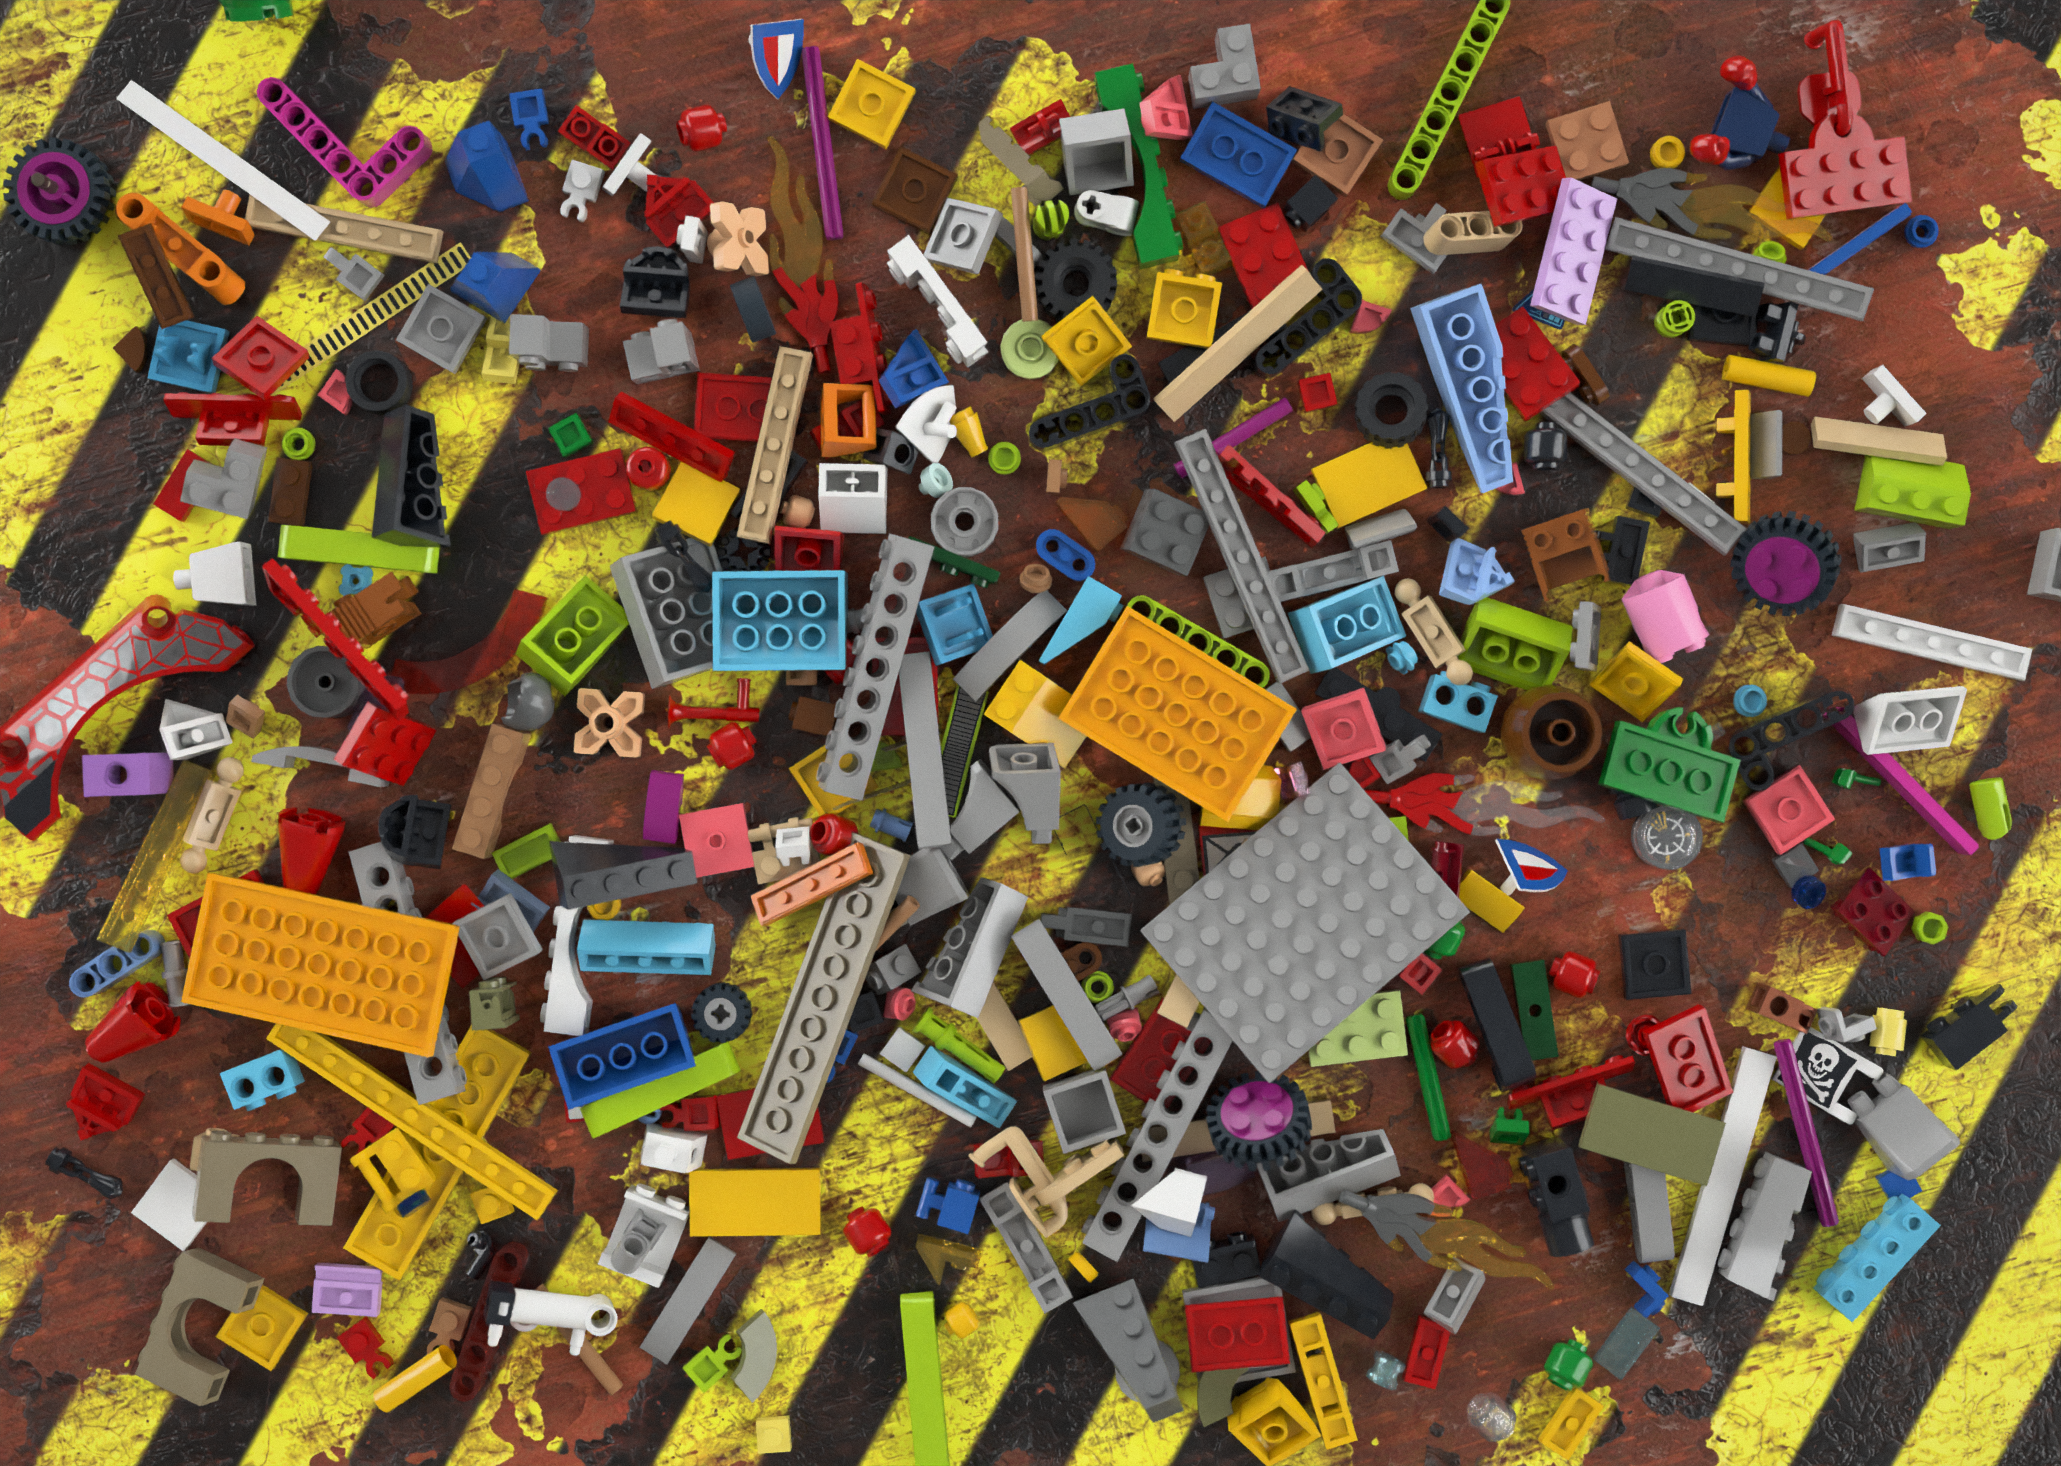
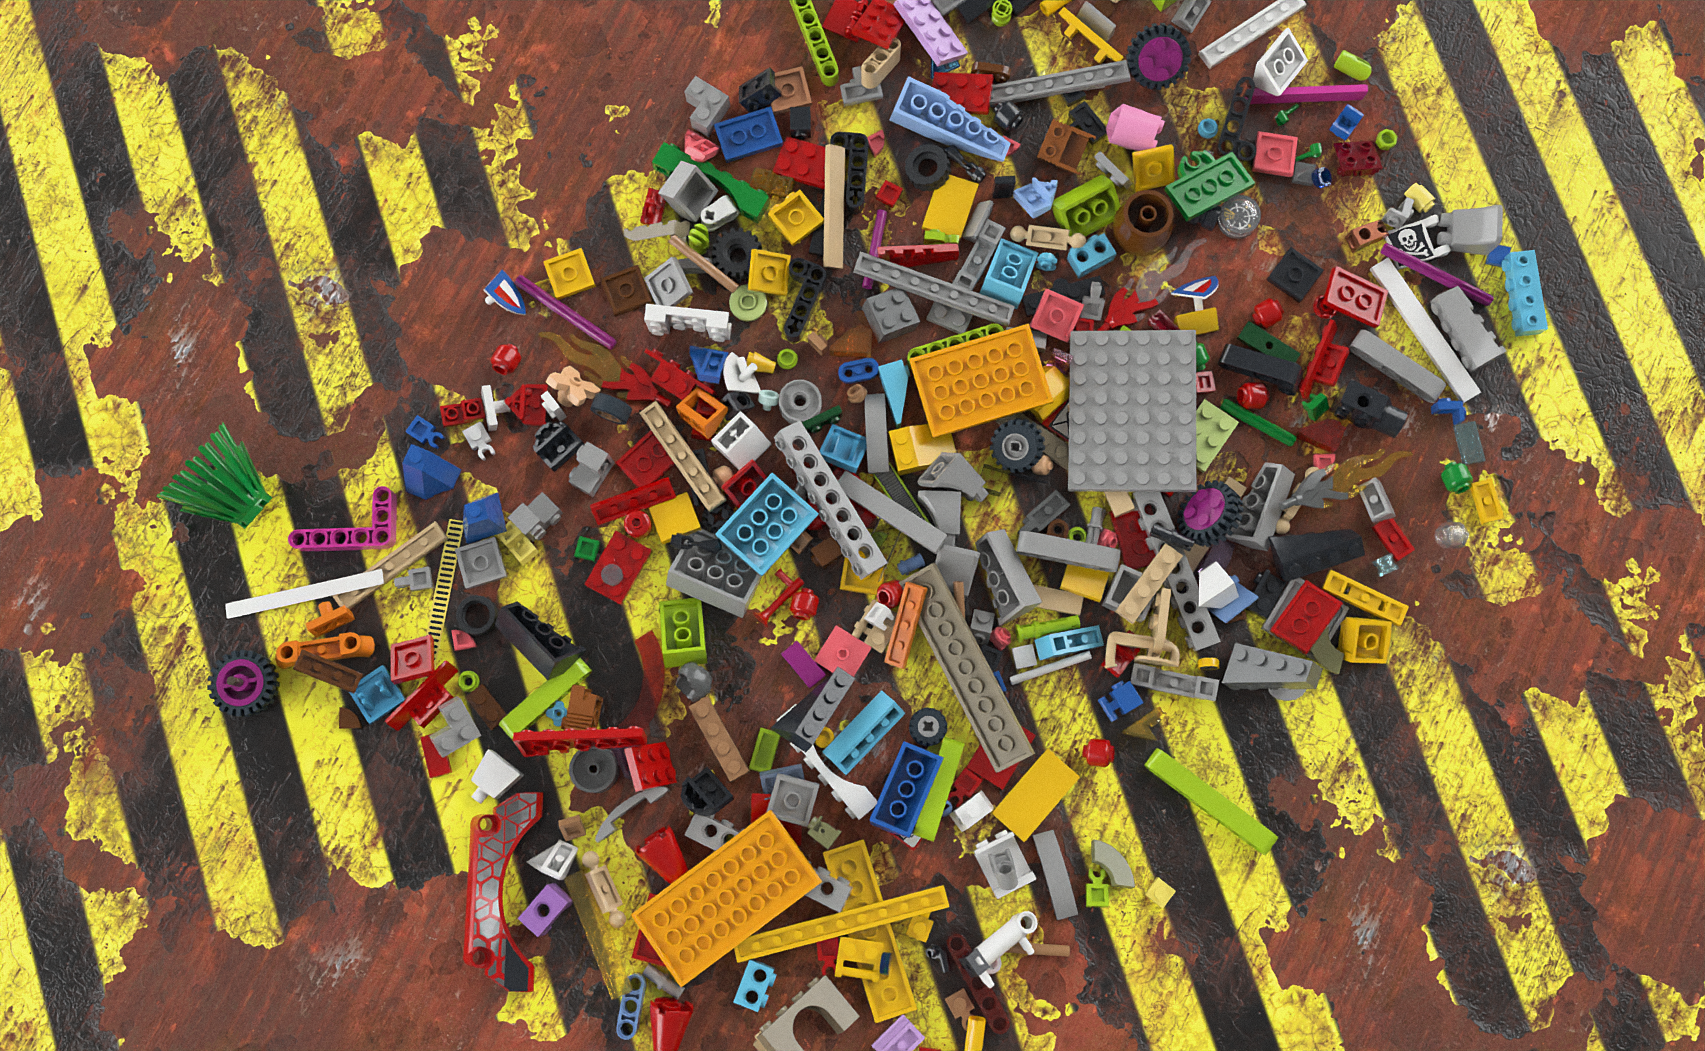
camera: 50 degrees left, 10 degrees down
light nougat plant [574,688,645,757] -> none
yellow piece [944,1302,979,1339] -> none
olive tile [1578,1083,1726,1186] -> none
black hinge [1920,984,2018,1071] -> none
none -> tan plate [1115,543,1183,624]
none -> black pin [1149,524,1194,552]

